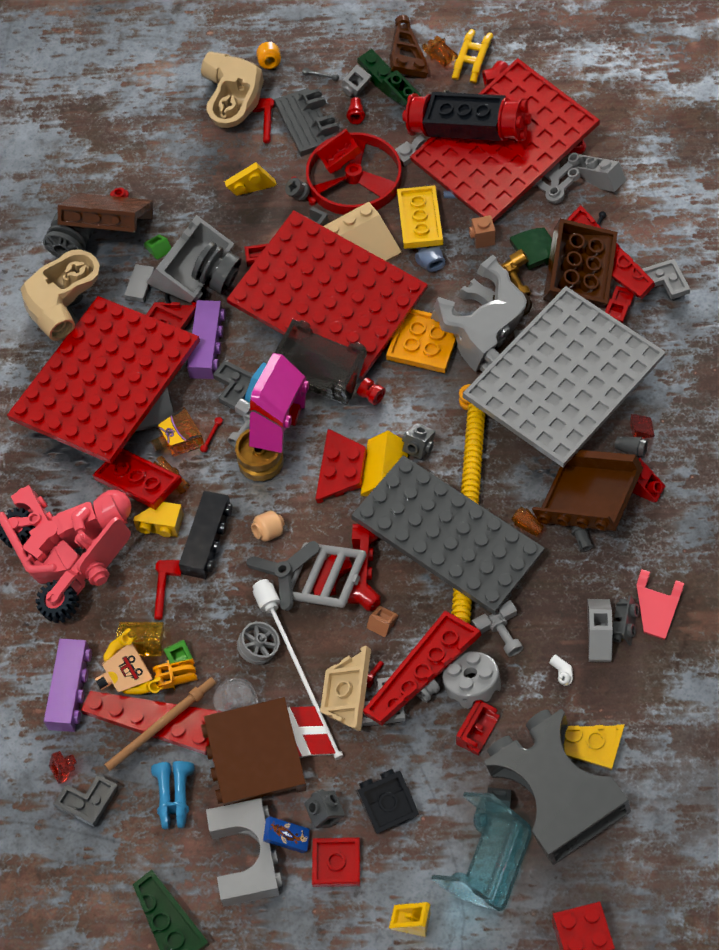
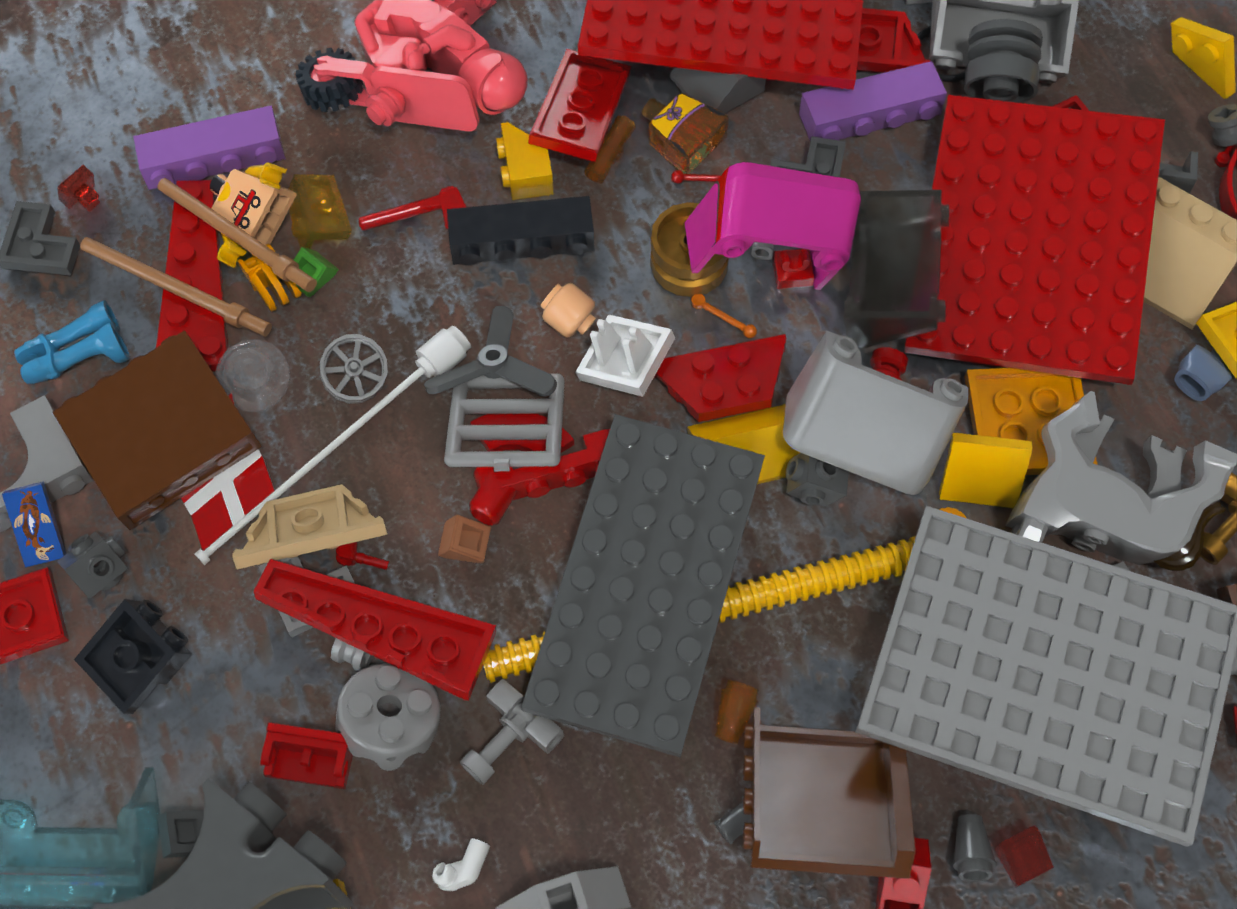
camera: 65 degrees right, 5 degrees up
none -> medium nougat bar [157,178,317,292]
none -> white plate [576,315,675,397]
none -> orange hinge [691,294,757,339]
none -> light grey windscreen [783,331,968,495]
none -> yellow tile [939,432,1033,508]

